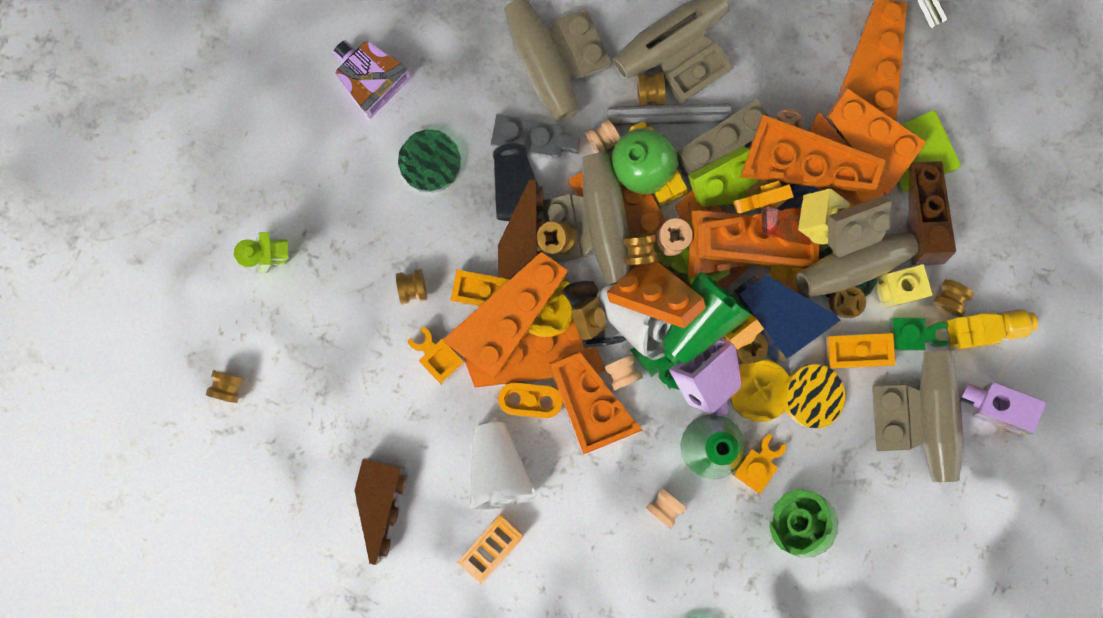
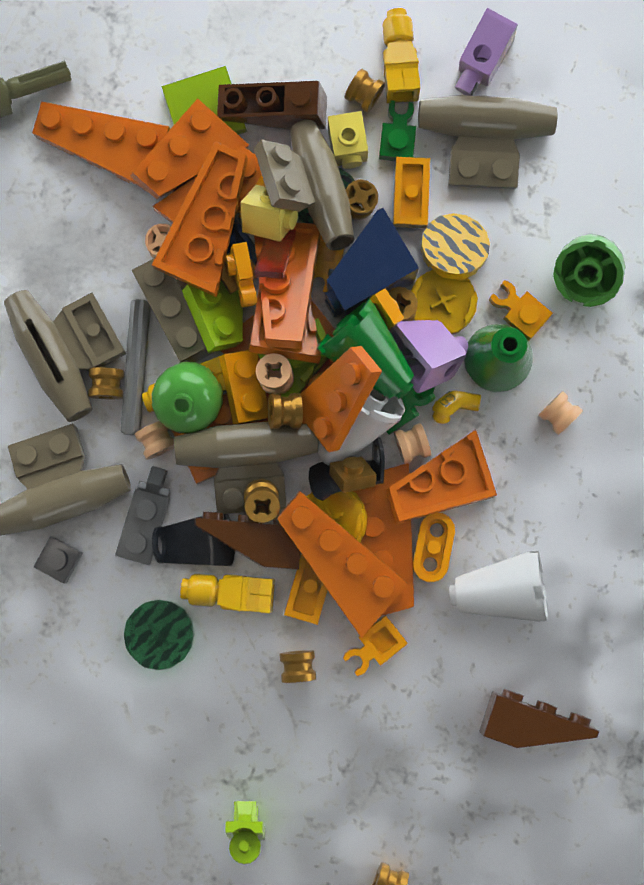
camera: 85 degrees left, 0 degrees up
torso [333,40,412,119] -> none
light orange slope [457,513,524,584] -> none
none -> black plate [34,536,83,584]
none -> yellow piece [180,574,275,613]
none -> light orange plate [219,350,268,424]
none -> yellow arm [432,390,481,424]

